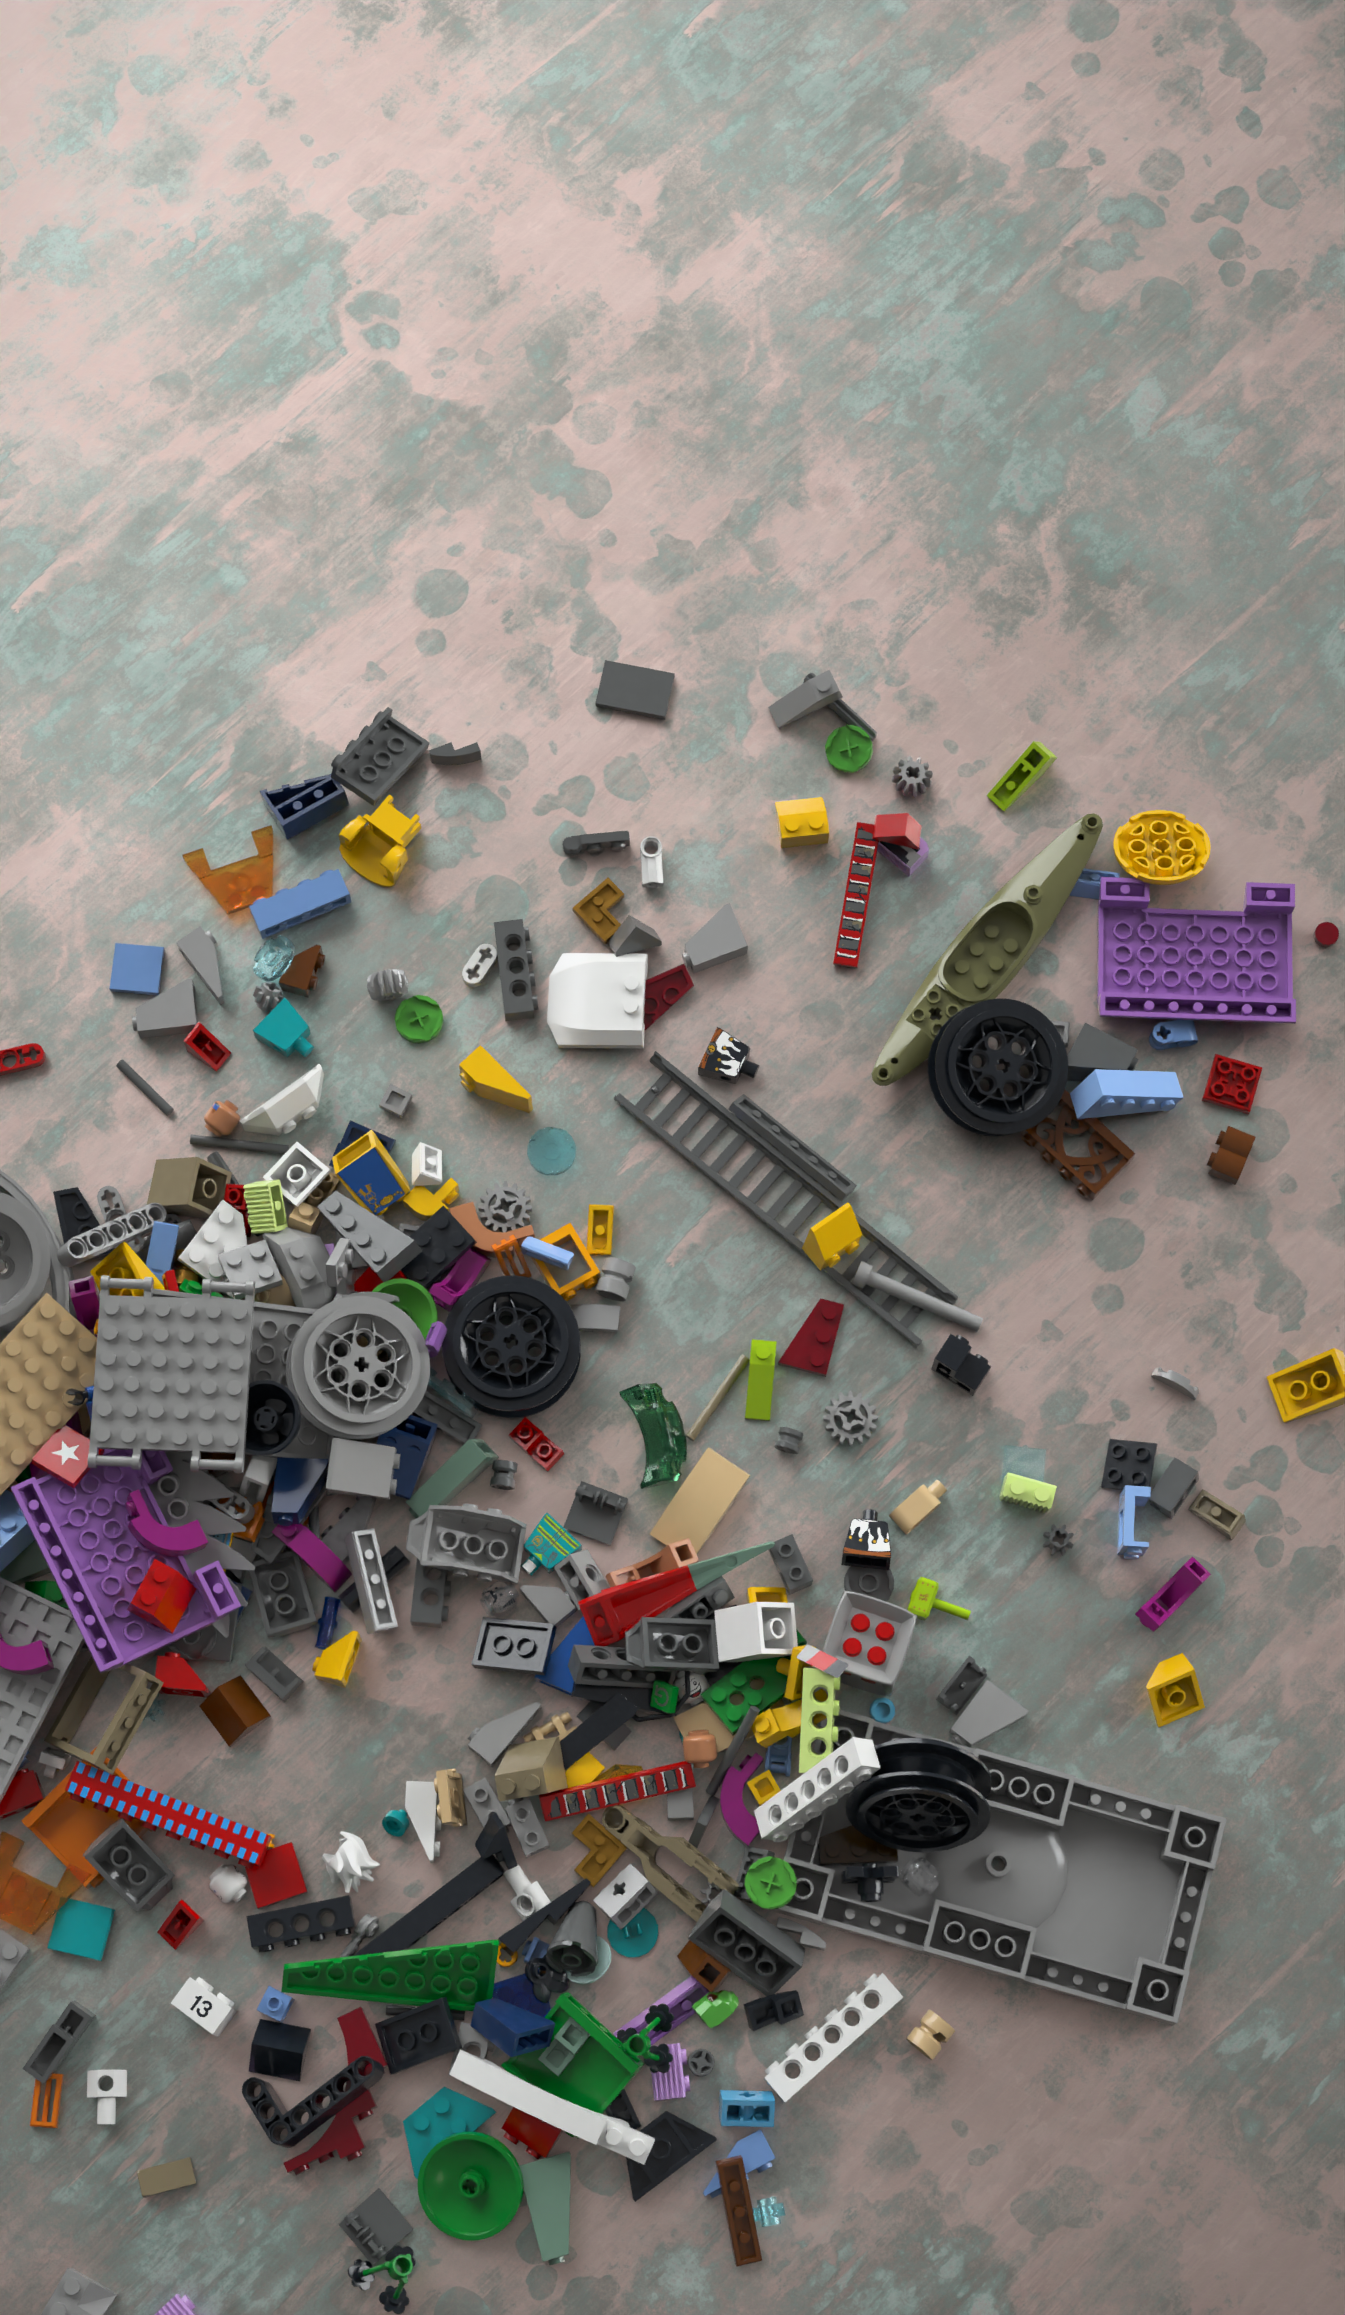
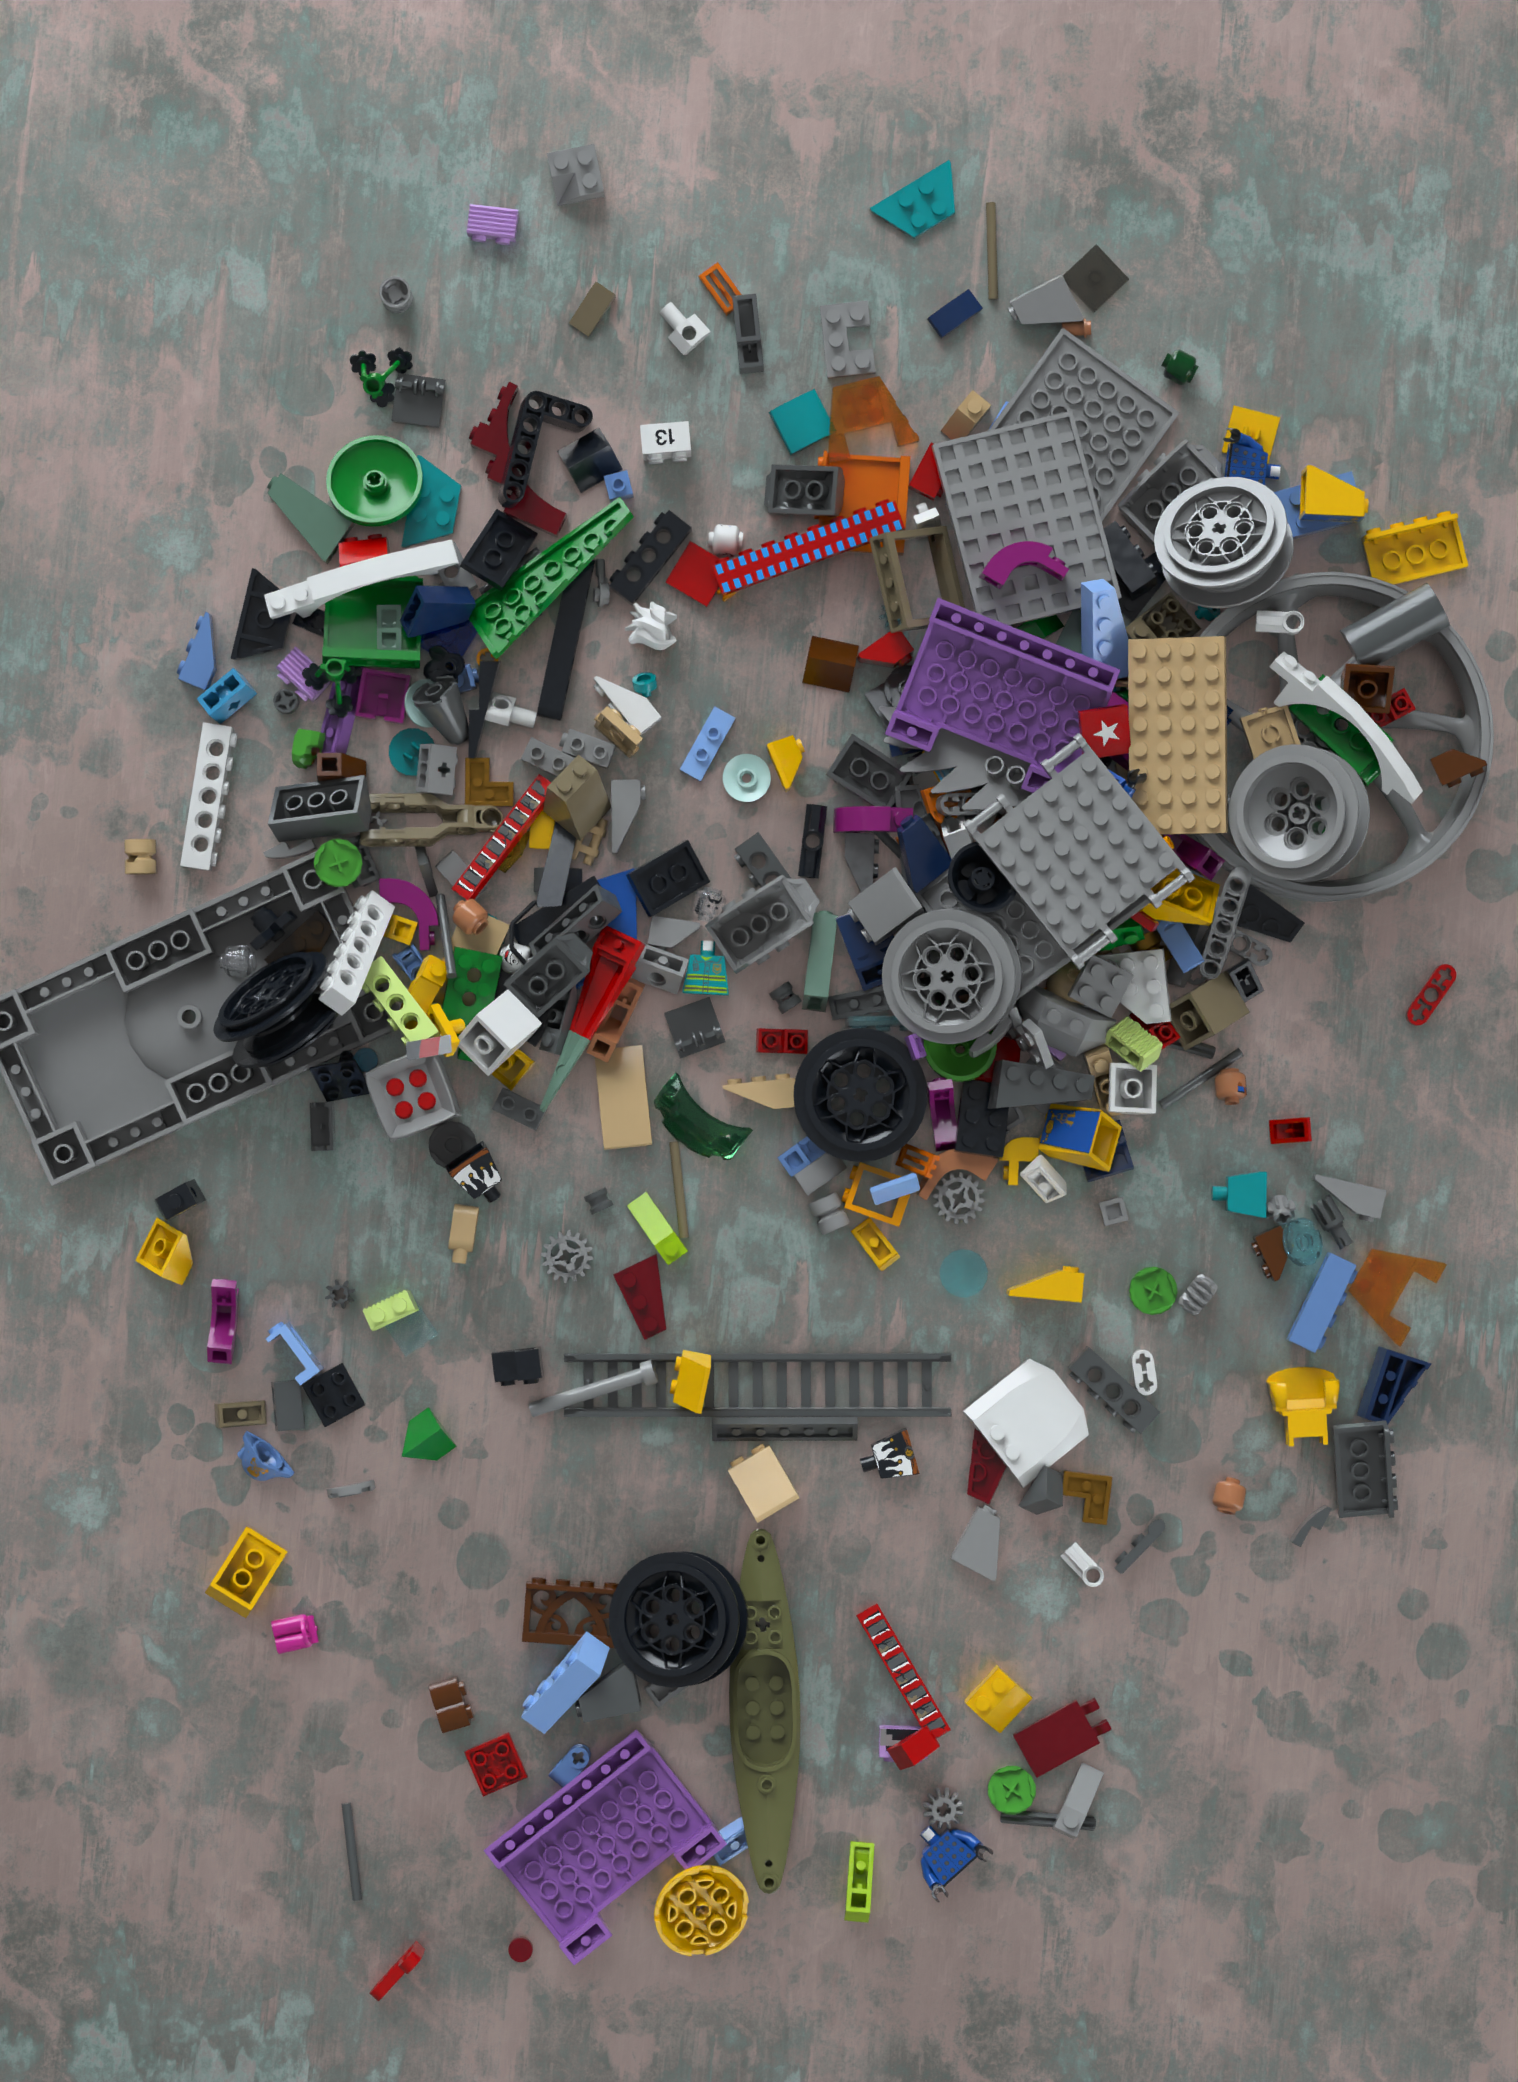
camera: 135 degrees right, 15 degrees up
medium blue tile [109,943,165,995] -> none
dark grey bar [116,1059,174,1116] -> none
magenta arch [125,1489,208,1556] -> none
red slope [127,1559,197,1634] -> none
light grey slope [132,979,198,1039] -> none
red slope [157,1900,204,1950] -> none
white wedge [239,1064,324,1136] -> none
dark grey hinge [245,1647,304,1703] -> none
clear blue pin [315,1596,341,1650] -> none
light grey slope [345,1528,398,1634] -> none
black slope [475,1813,518,1870] -> none
dark grey tile [595,660,675,720] -> none
green tile [650,1680,679,1713] -> none
reddish brown tile [715,2155,762,2267] -> none
black slope [743,1990,804,2031] -> none
clear light blue gear [753,2197,785,2227] -> none
lime piece [907,1577,971,1621] -> none
light grey slope [949,1680,1028,1748] -> none
none -> black torso [154,1179,206,1222]
none -> medium blue hat [237,1431,294,1481]
none -> dark pink piece [271,1614,319,1654]
none -> black hinge [309,1050,370,1102]
none -> magenta piece [355,668,412,725]
none -> green slope [402,1407,457,1461]
none -> light blue plate [680,706,736,782]
none -> light aqua dish [723,754,771,802]
none -> tan slope [723,1074,795,1109]
none -> tan slope [728,1443,799,1523]
none -> medium blue slope [777,1136,826,1177]
none -> blue torso [920,1825,993,1902]
none -> dark red tile [1013,1697,1112,1778]
none -> nougat head [1212,1477,1246,1515]
none -> black slope [1225,958,1264,1003]
none -> dark grey arm [1309,1194,1353,1250]

